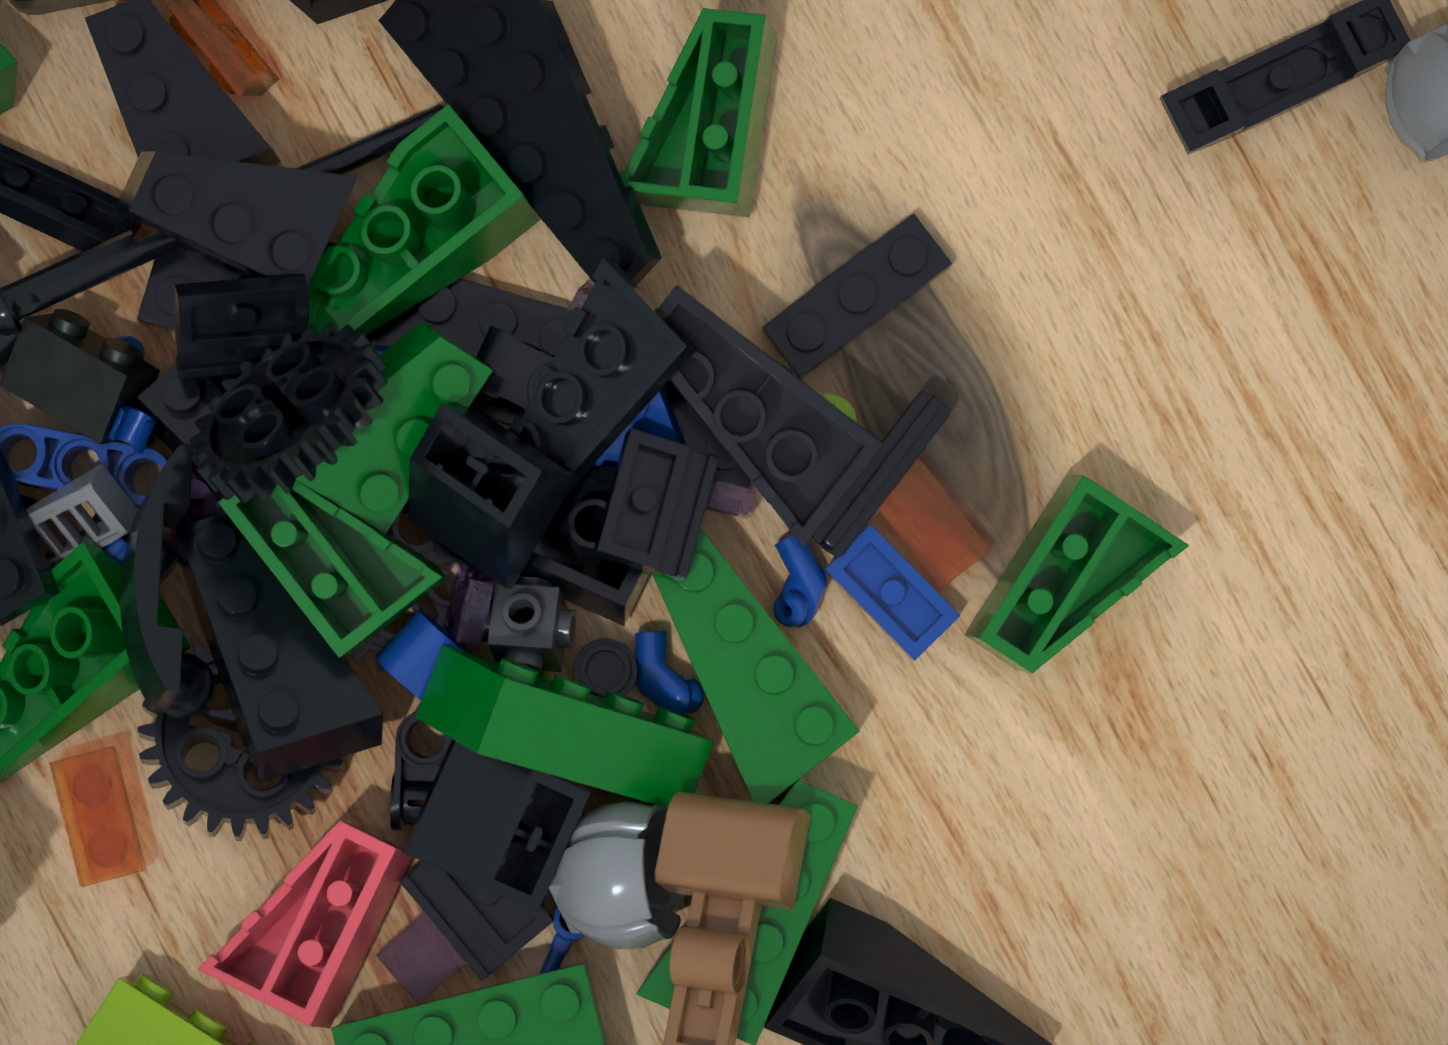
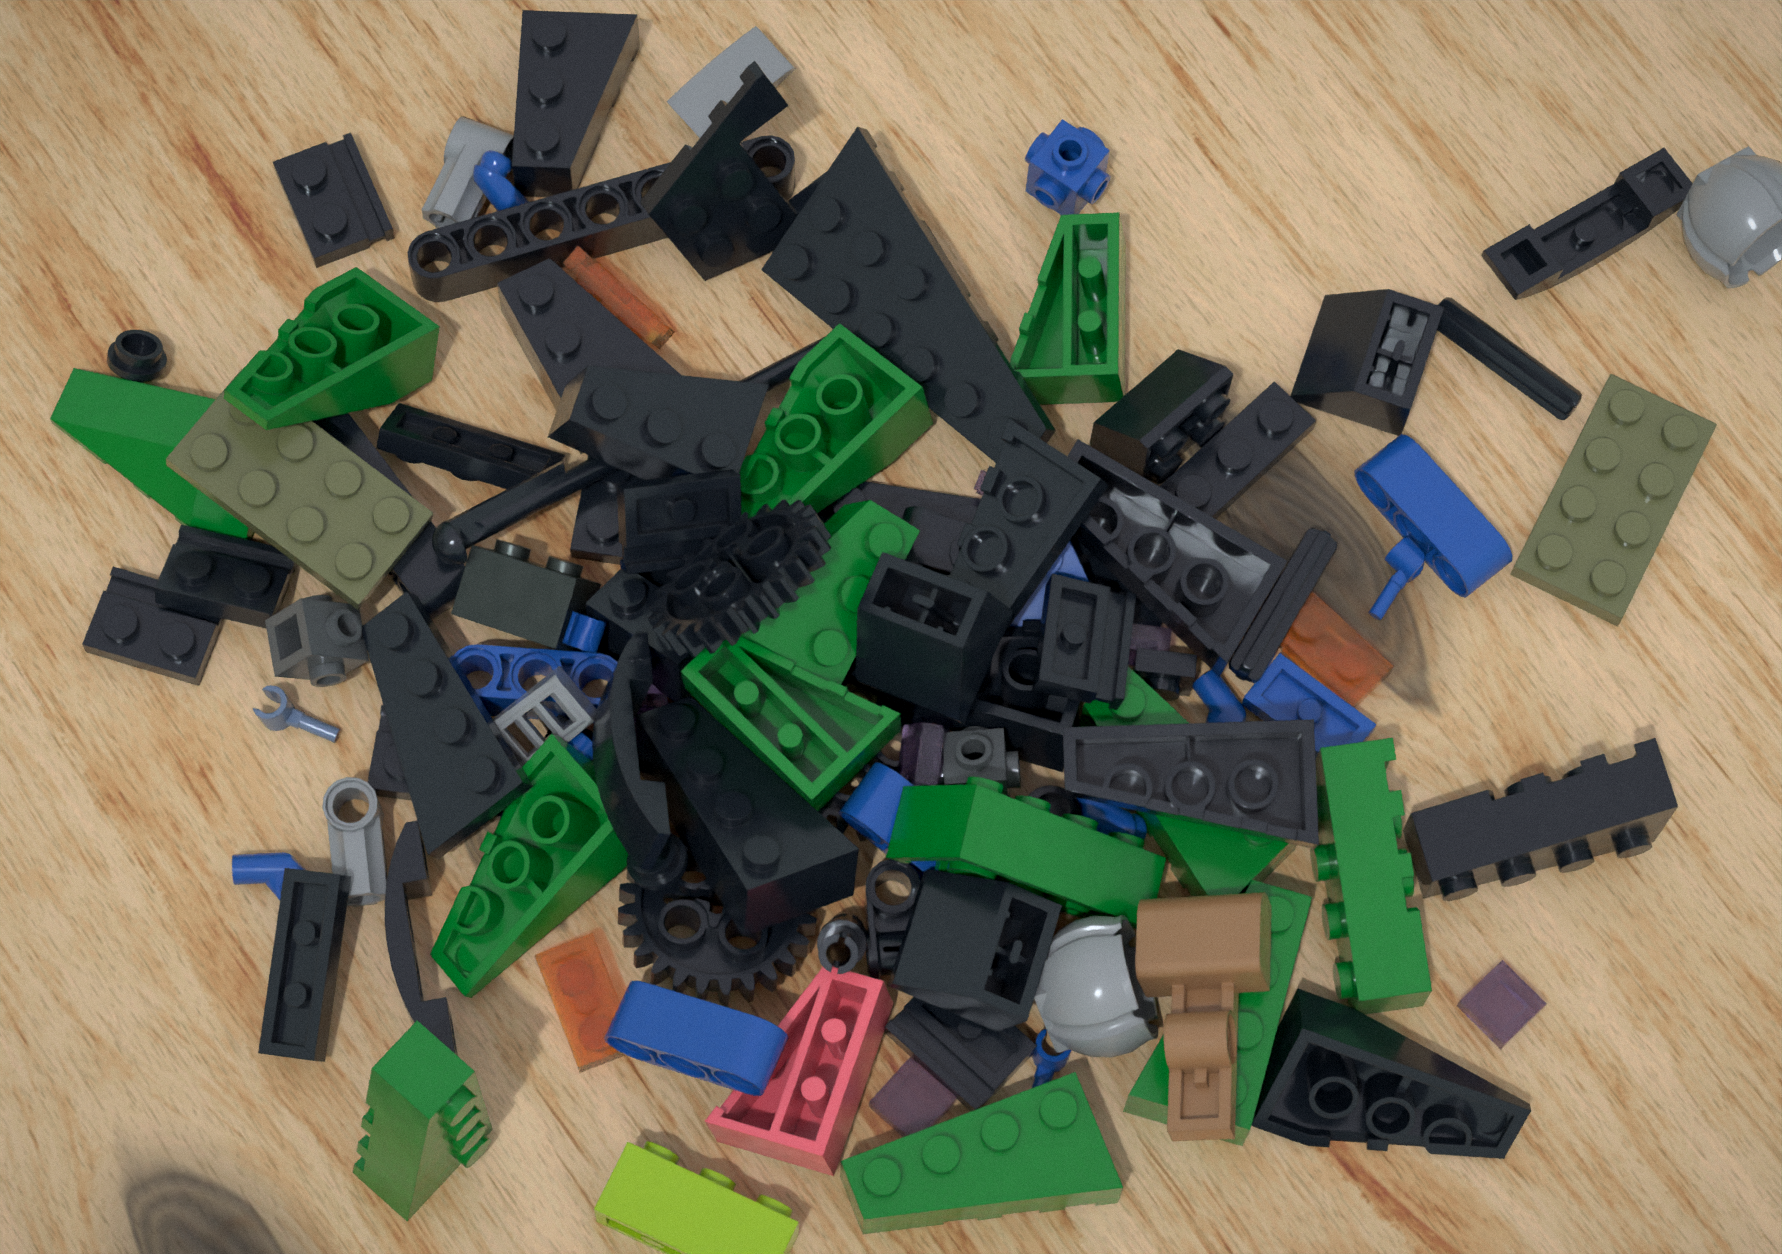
camera: 15 degrees left, 15 degrees down
green wedge [964,475,1190,673] -> none
none -> blue beam [604,981,788,1096]
none -> black pin [817,913,867,974]
none -> black wedge [1063,719,1319,849]
none -> black slope [1089,349,1233,485]
none -> black plate [1132,647,1197,701]
none -> black slope [1290,289,1444,436]
none -> green wedge [1310,738,1432,1014]
none -> blue beam [1354,434,1513,598]
none -> blue hand [1368,537,1425,620]
none -> black wedge [1403,738,1678,901]
none -> black axle [1437,297,1582,420]
none -> clear purple tile [1457,960,1547,1050]
none -> olive plate [1510,374,1717,627]

